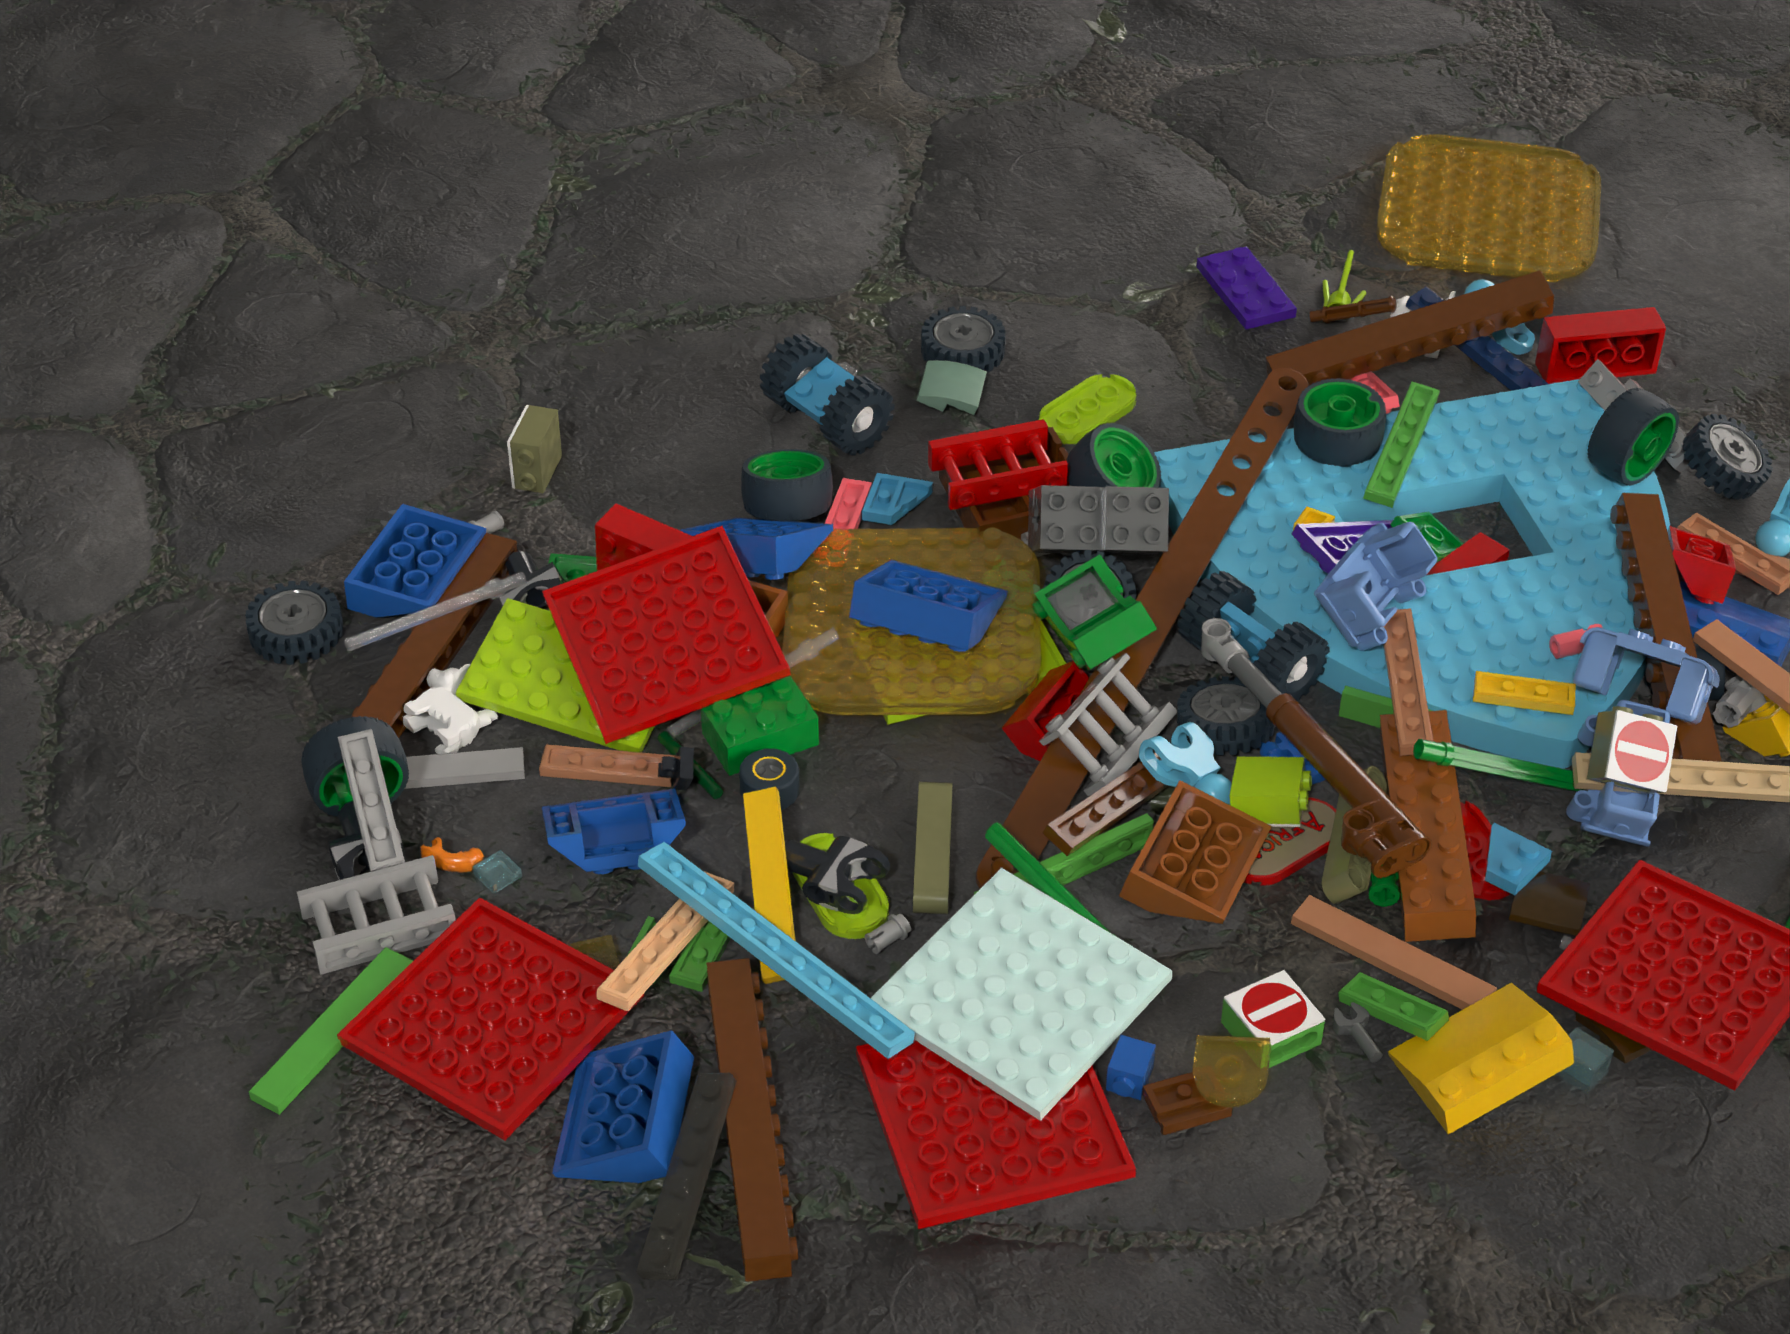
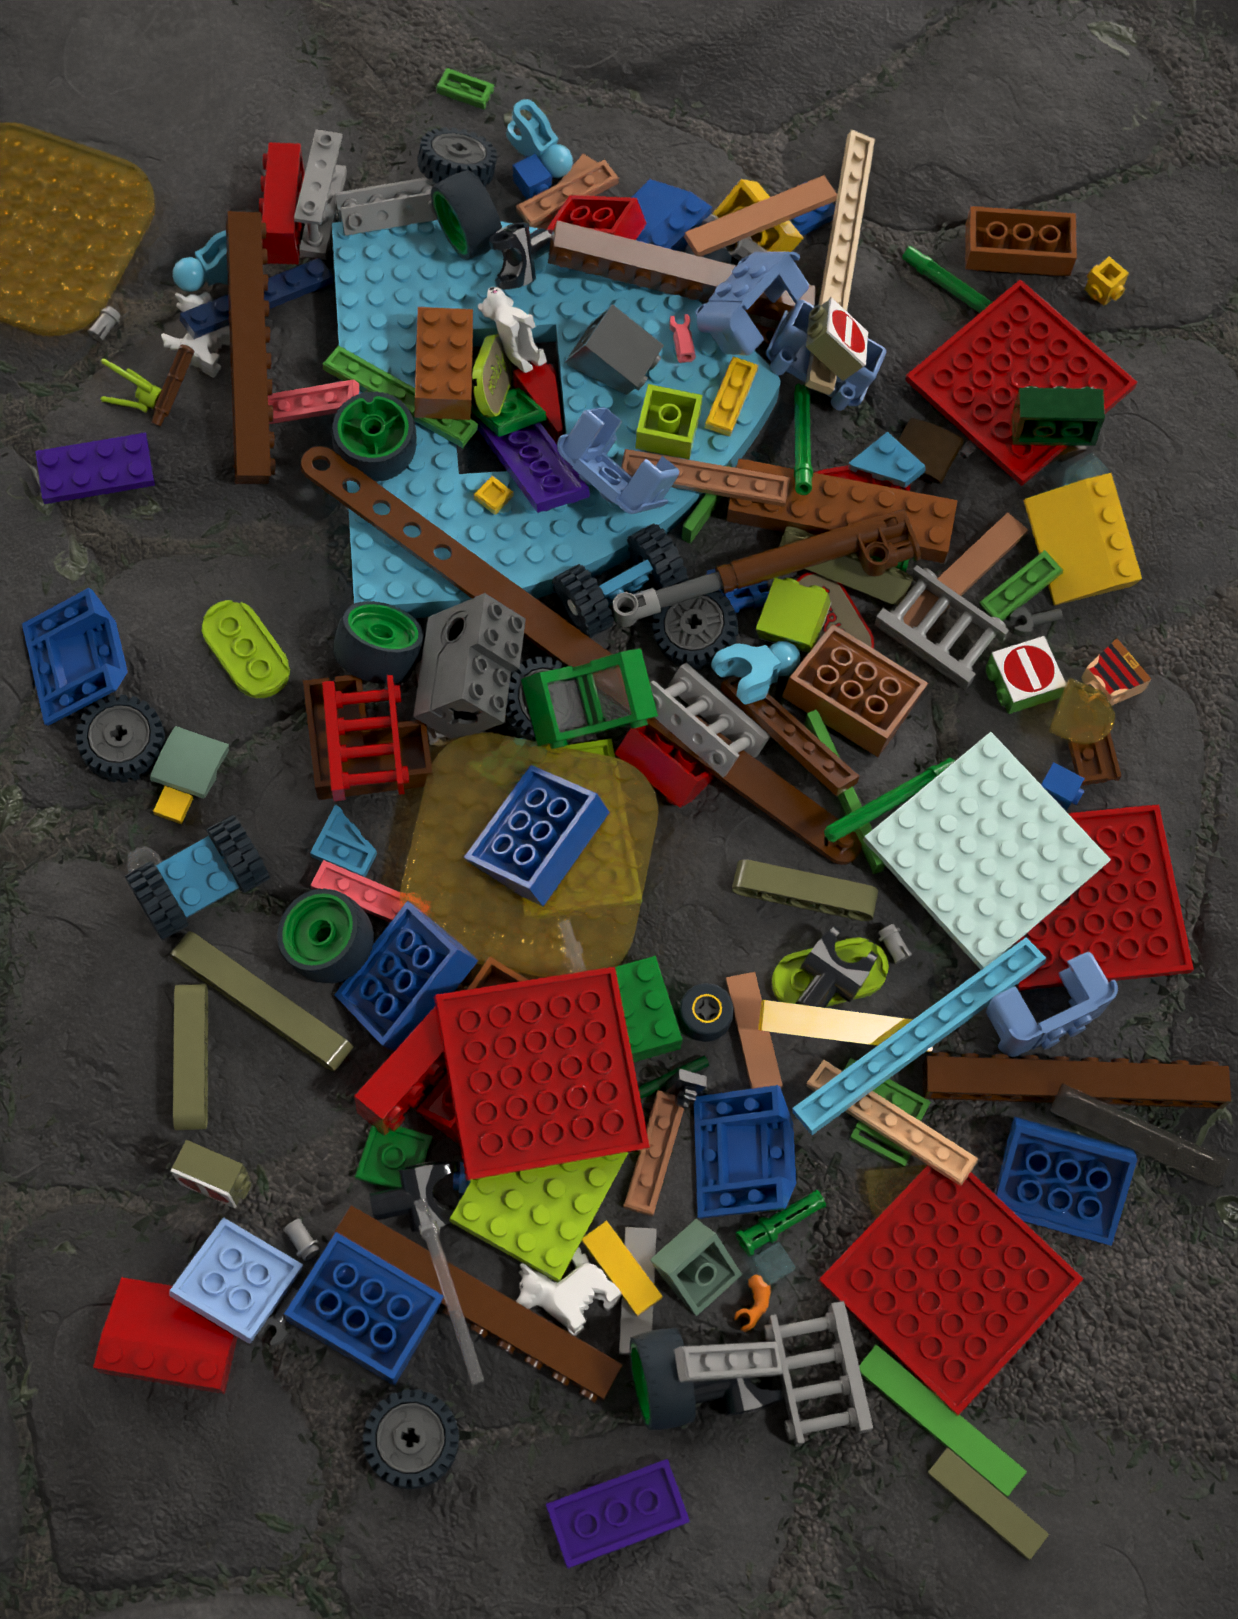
camera: 85 degrees left, 25 degrees up
none -> blue slope [22,588,128,726]
none -> light grey pin [88,306,121,342]
none -> red slope [93,1277,237,1394]
none -> yellow tile [153,786,193,824]
none -> light blue plate [169,1217,303,1344]
none -> olive beam [170,931,353,1072]
none -> olive beam [173,984,208,1131]
none -> light grey fence [294,130,347,260]
none -> dark orange brick [415,307,473,420]
none -> tile [472,334,512,418]
none -> white animal [478,287,547,373]
none -> black connector [489,223,552,289]
none -> blue brick [513,154,552,200]
none -> dark purple plate [546,1459,690,1569]
none -> dark grey slope [564,304,664,395]
none -> yellow tile [582,1221,663,1317]
none -> lime brick [635,384,703,460]
none -> sand green slope [650,1219,742,1316]
none -> nougat tile [725,972,783,1089]
none -> green pin [735,1190,826,1257]
none -> light grey fence [875,565,1009,690]
none -> olive tile [926,1447,1050,1561]
none -> medium blue container [986,952,1118,1057]
none -> dark green brick [1012,386,1105,446]
none -> torso [1077,638,1151,707]

